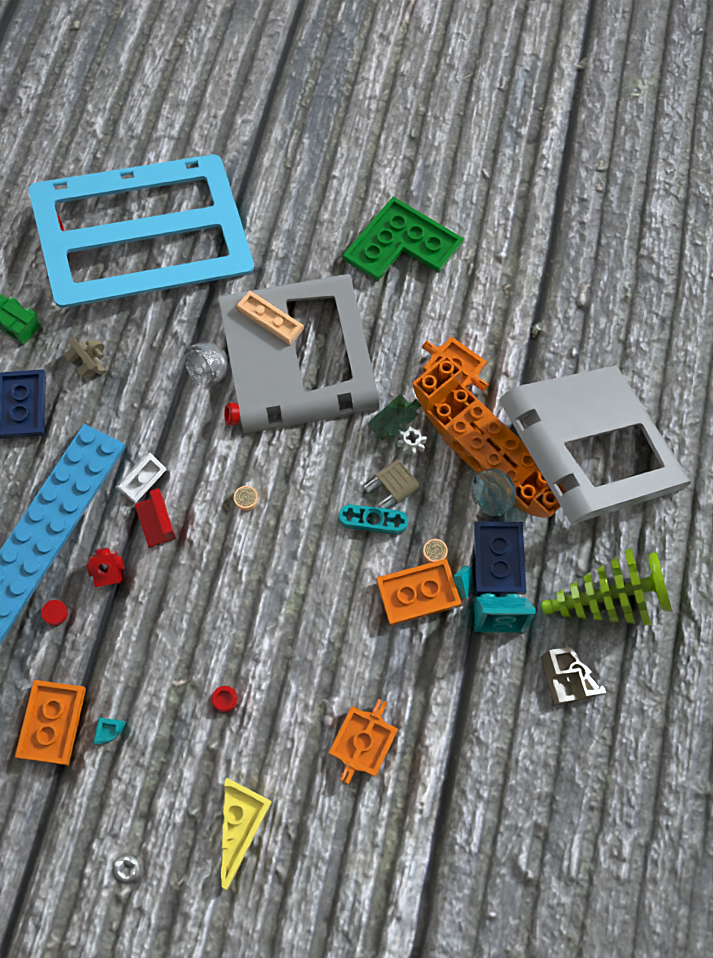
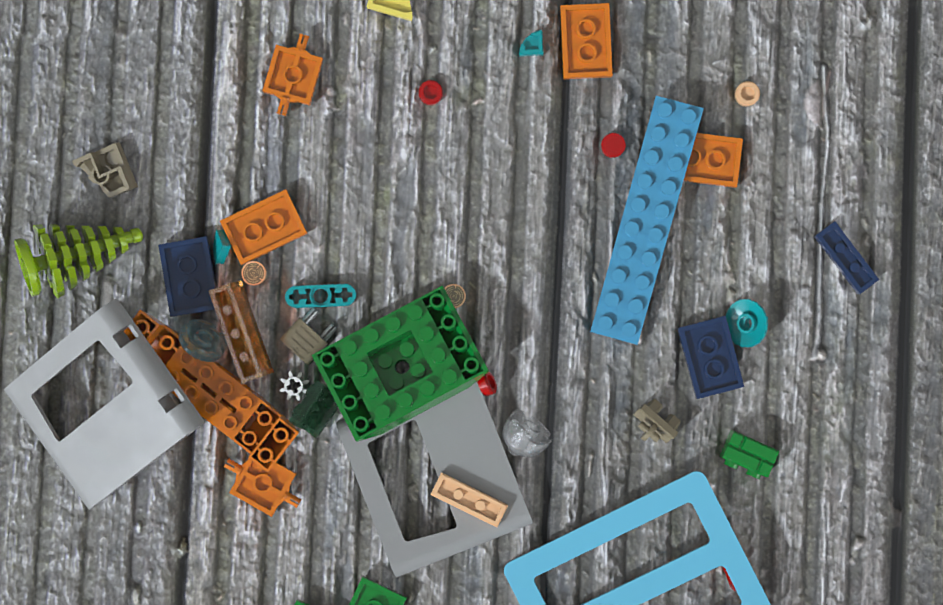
camera: 170 degrees right, 20 degrees up
red brick [86,548,124,587] -> none
white slope [115,453,167,504] -> none
red panel [135,488,176,548] -> none
teal slope [474,594,536,633] -> none
none -> clear orange brick [208,281,274,384]
none -> green slope [312,285,489,442]

